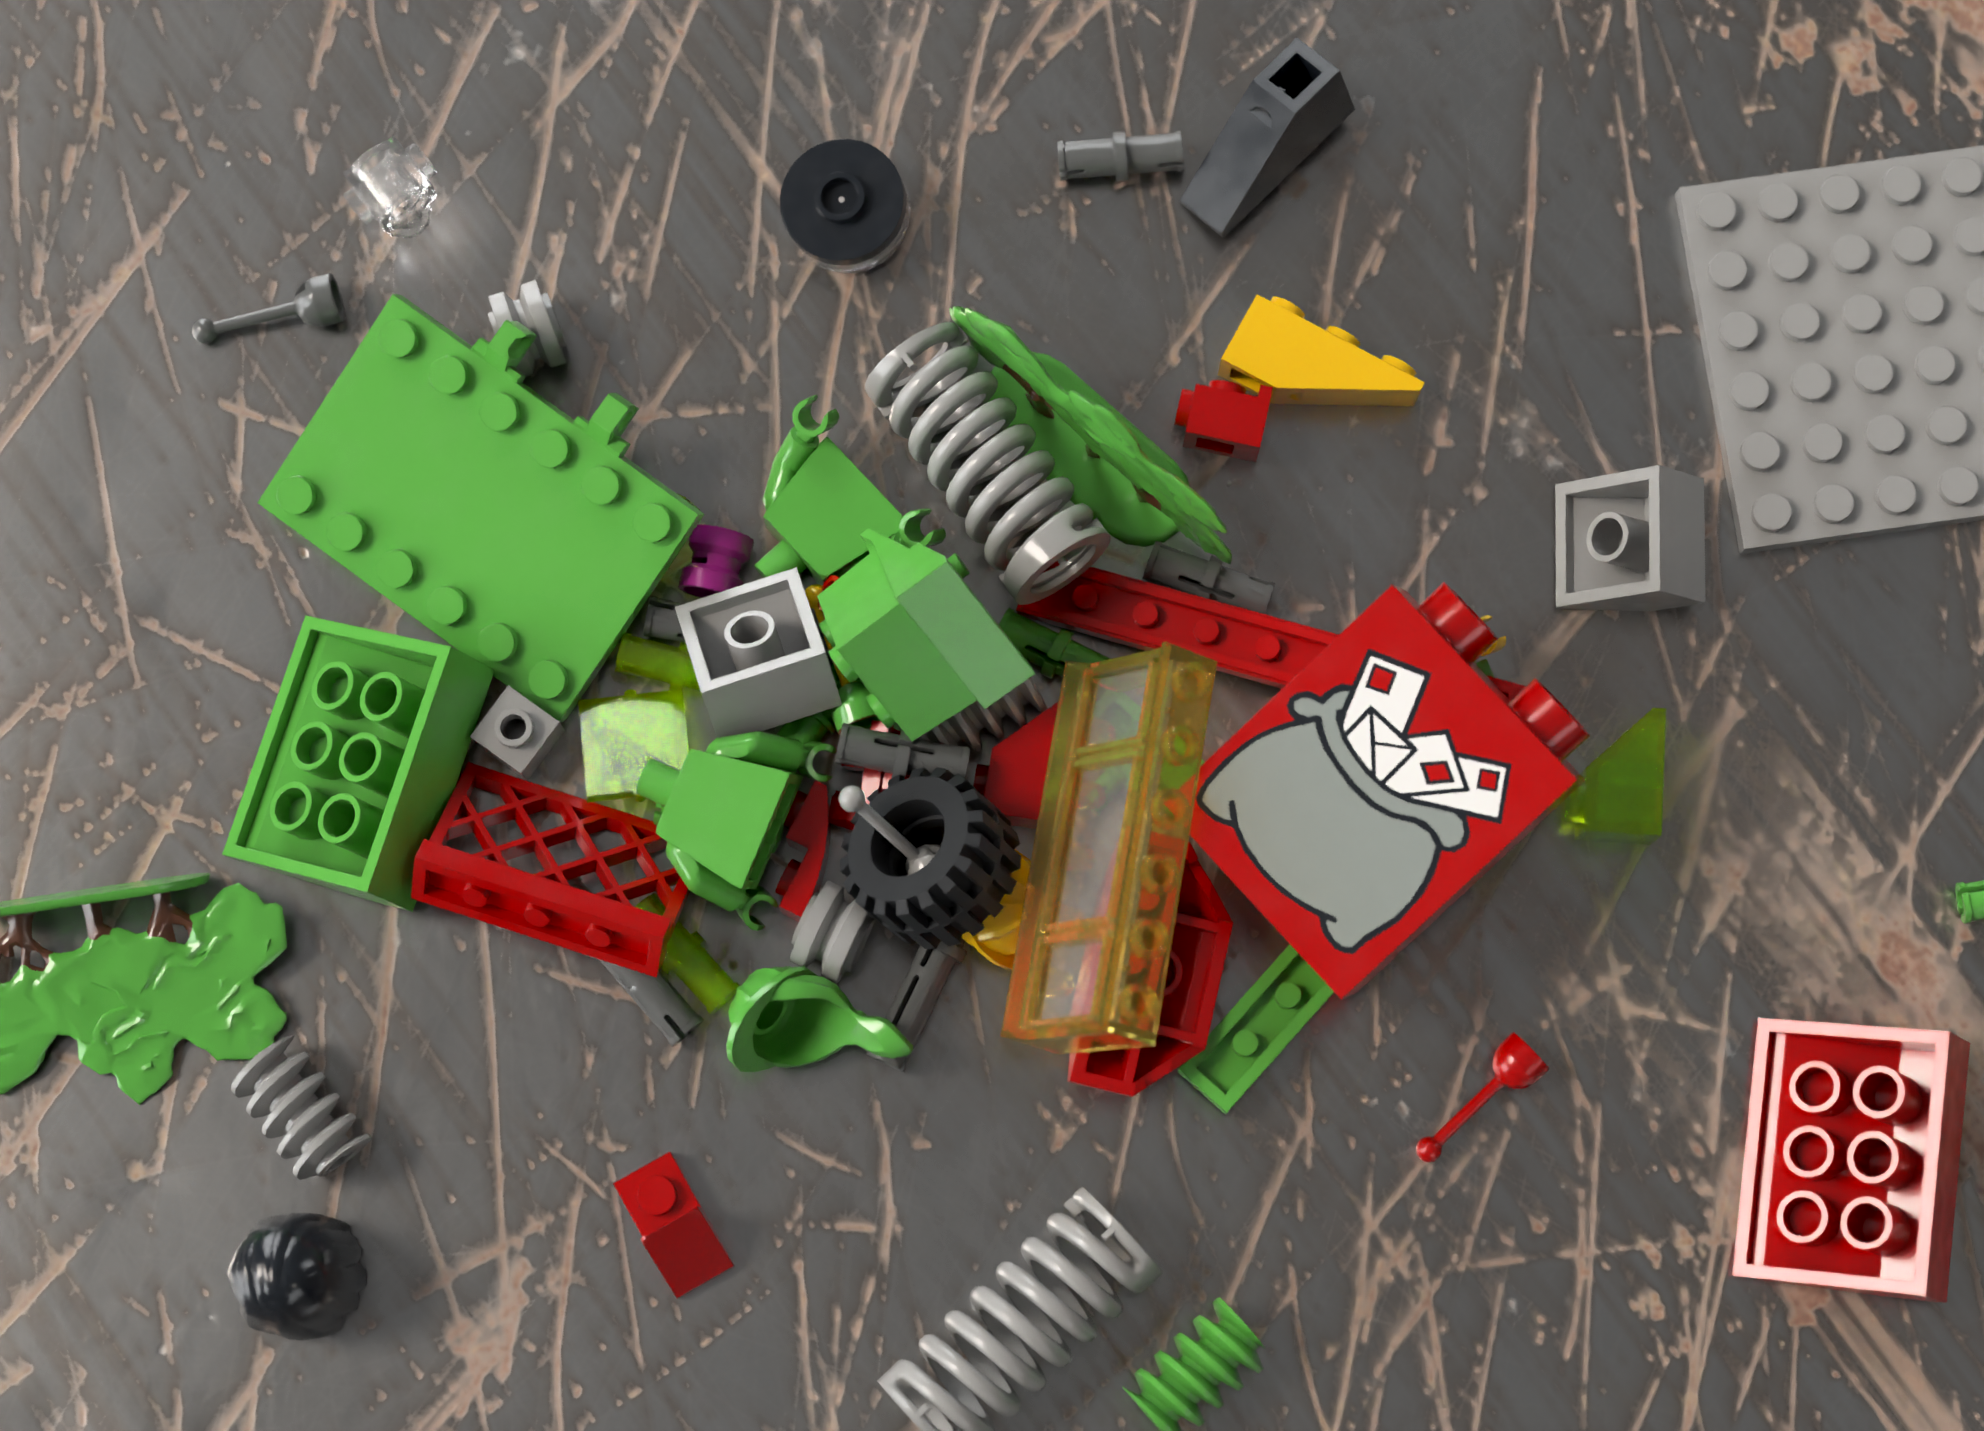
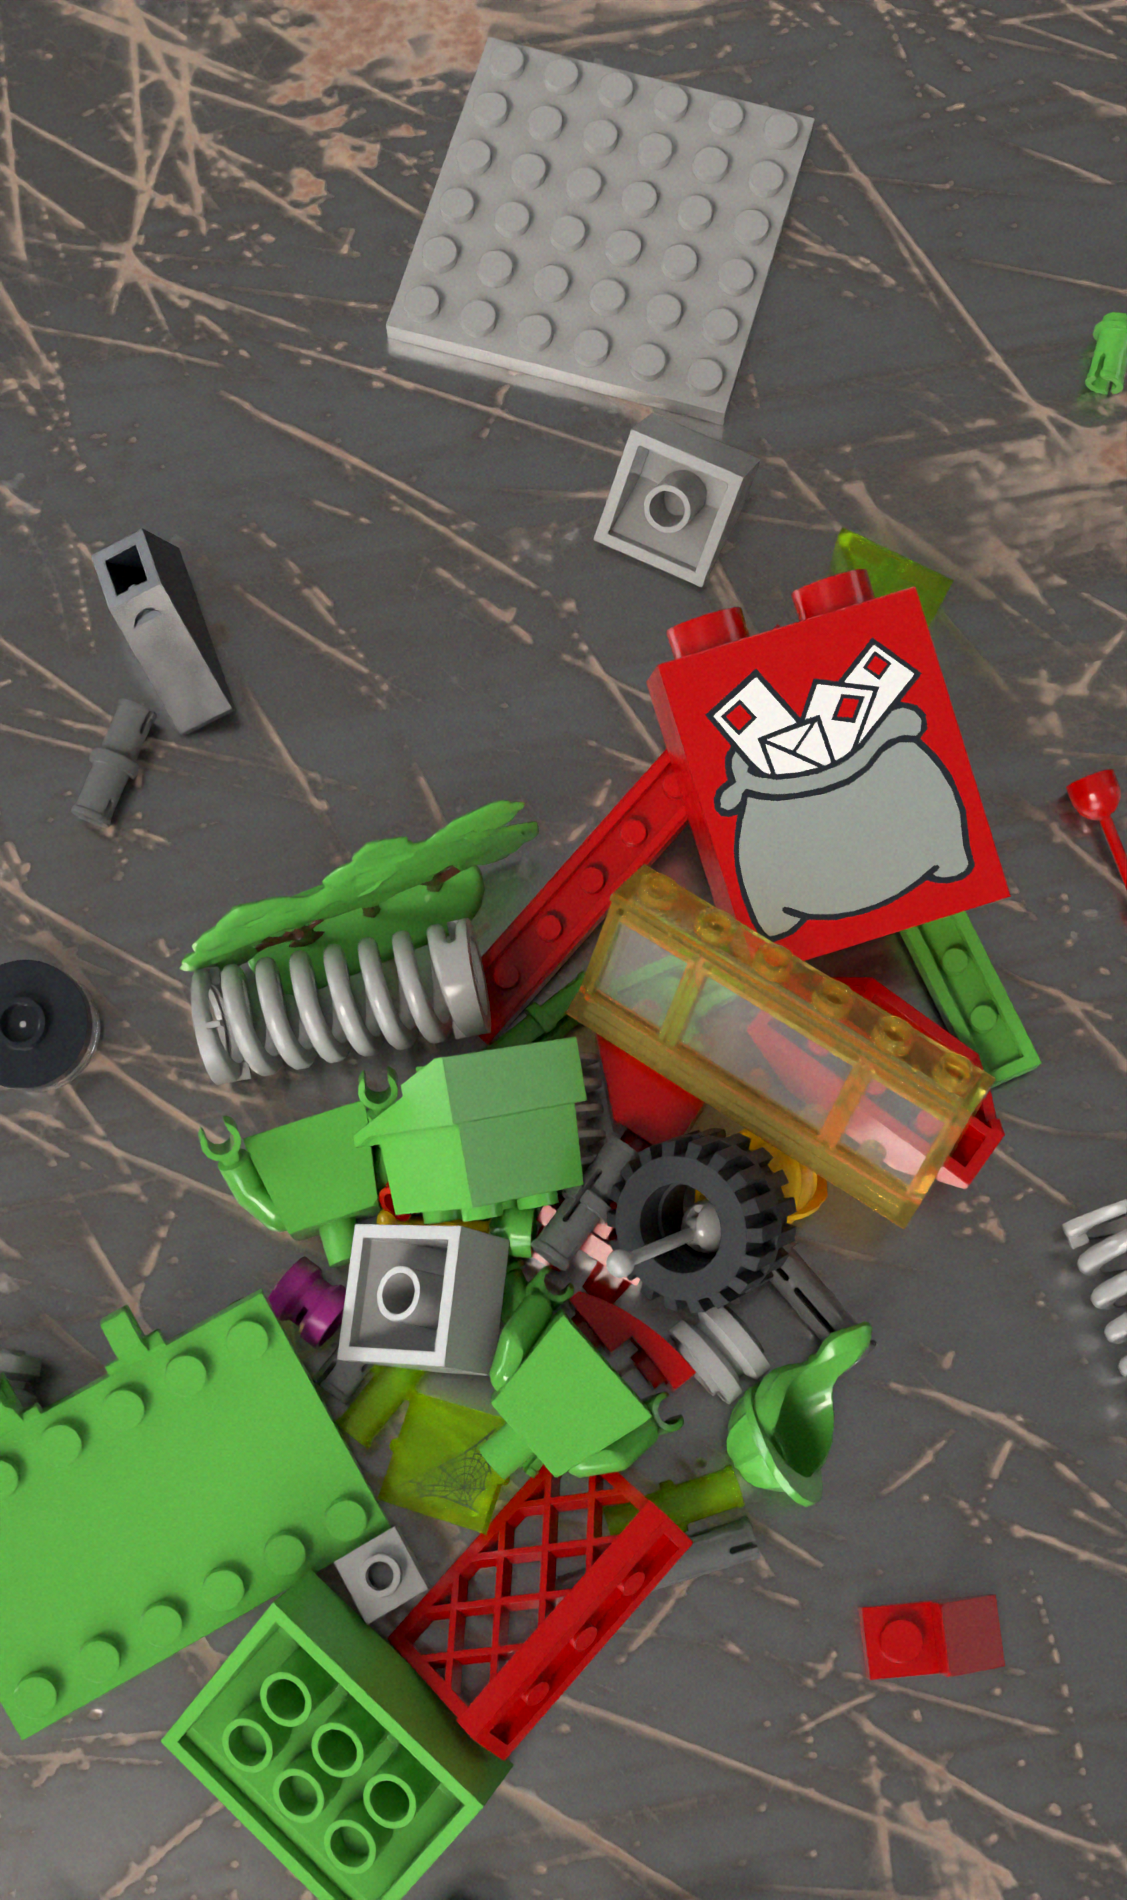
camera: 65 degrees left, 5 degrees down
dark grey pin [1142,540,1275,614] -> none
red brick [1174,380,1273,463] -> none
yellow slope [1218,294,1425,406] -> none

